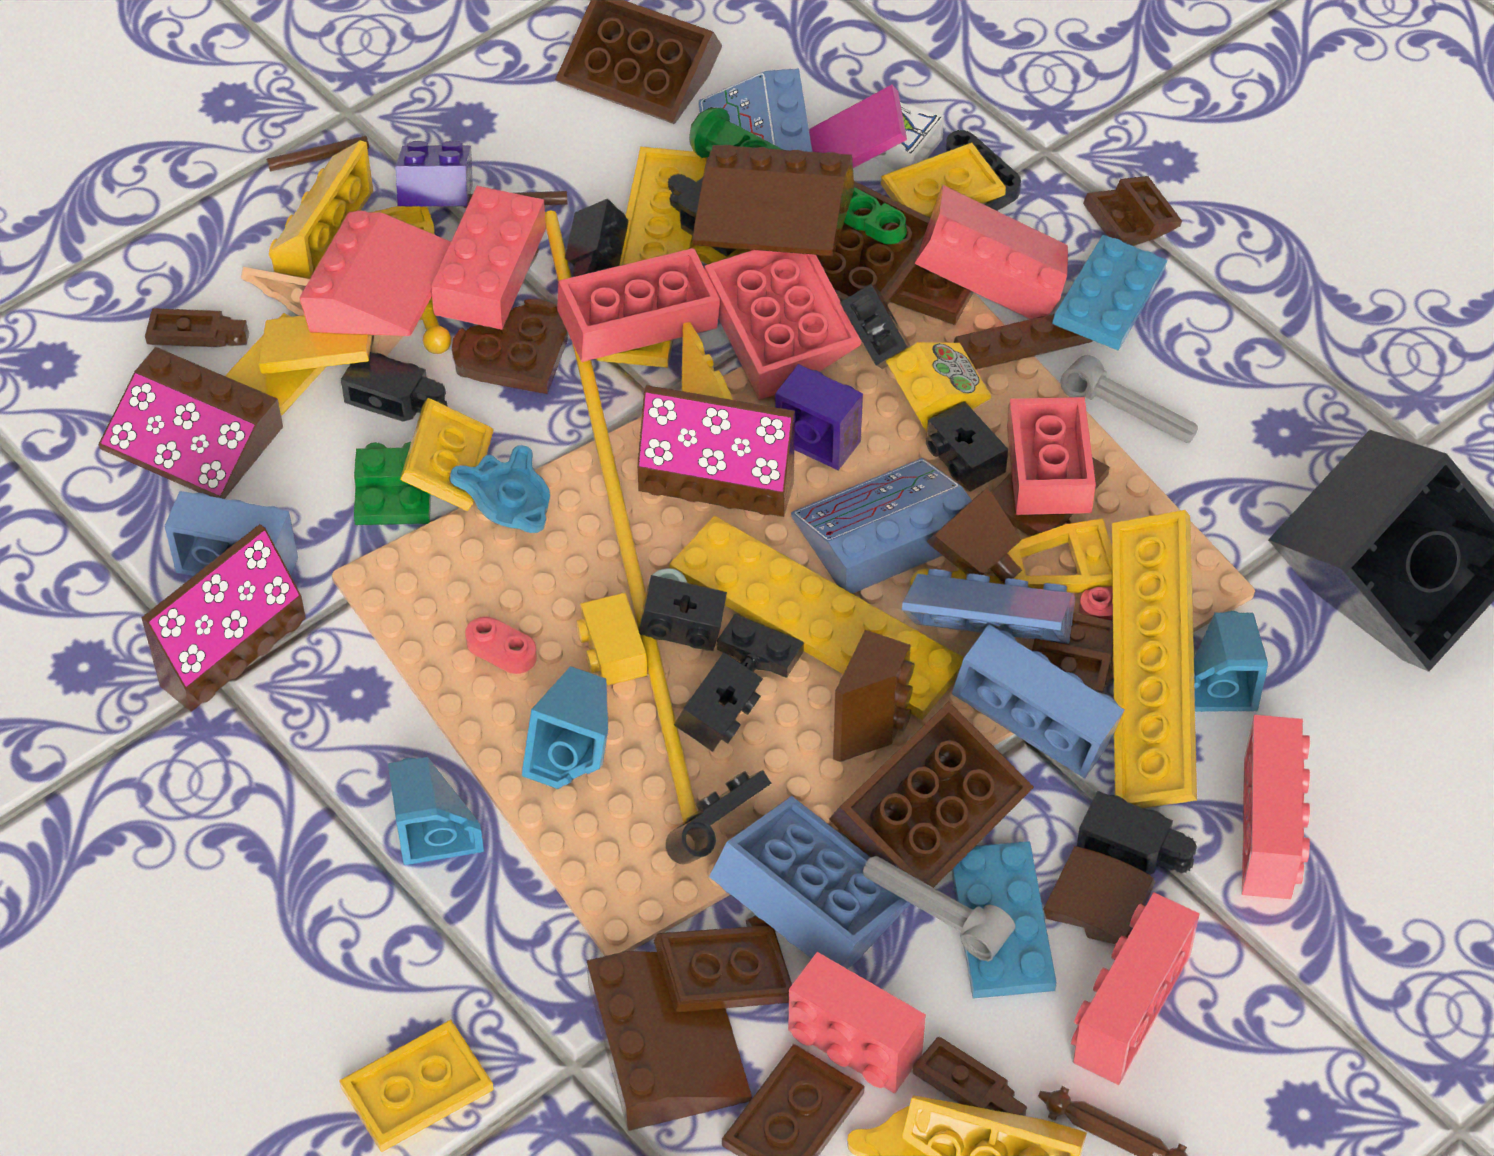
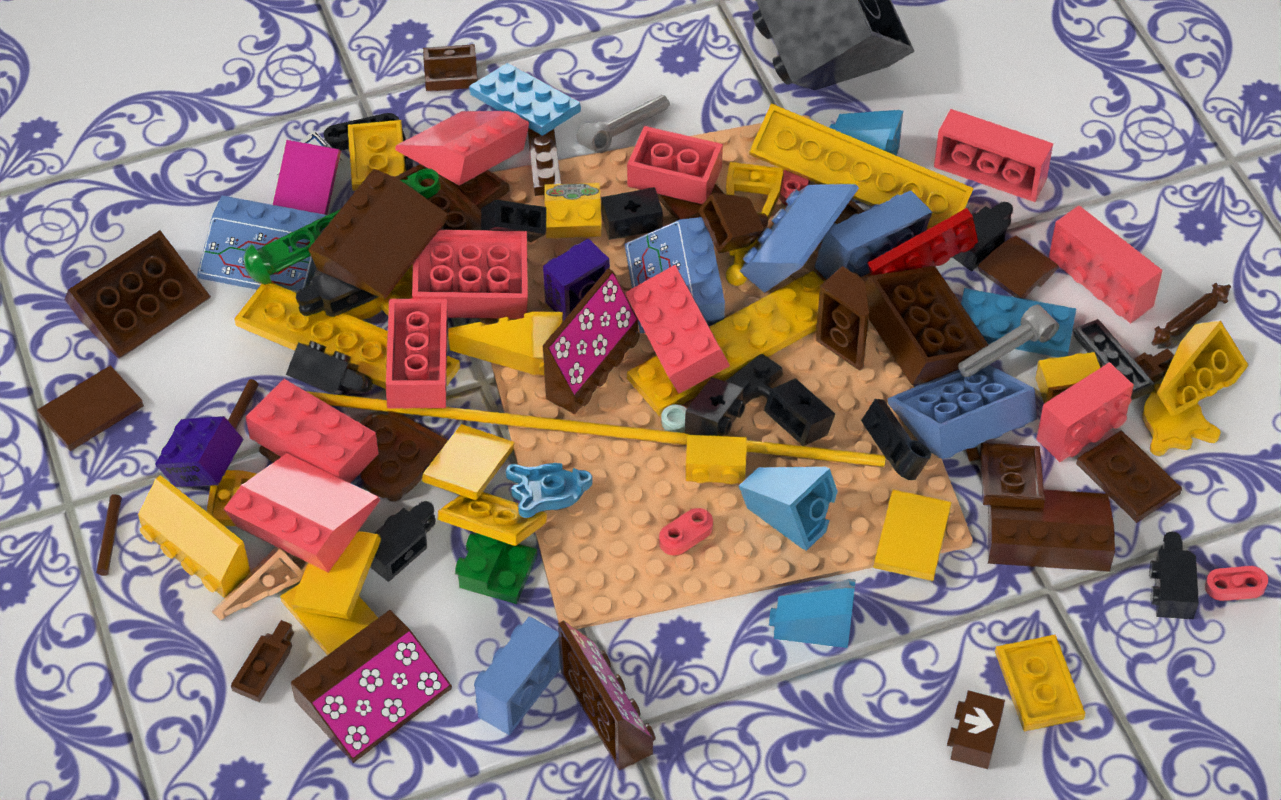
camera: 70 degrees left, 0 degrees up
none -> reddish brown tile [37,365,144,451]
none -> yellow tile [422,424,514,500]
none -> coral brick [625,265,730,394]
none -> red plate [868,208,978,276]
none -> yellow tile [873,489,952,581]
none -> reddish brown brick [947,690,1005,769]
none -> yellow brick [1035,352,1100,404]
none -> black tile [1073,319,1155,400]

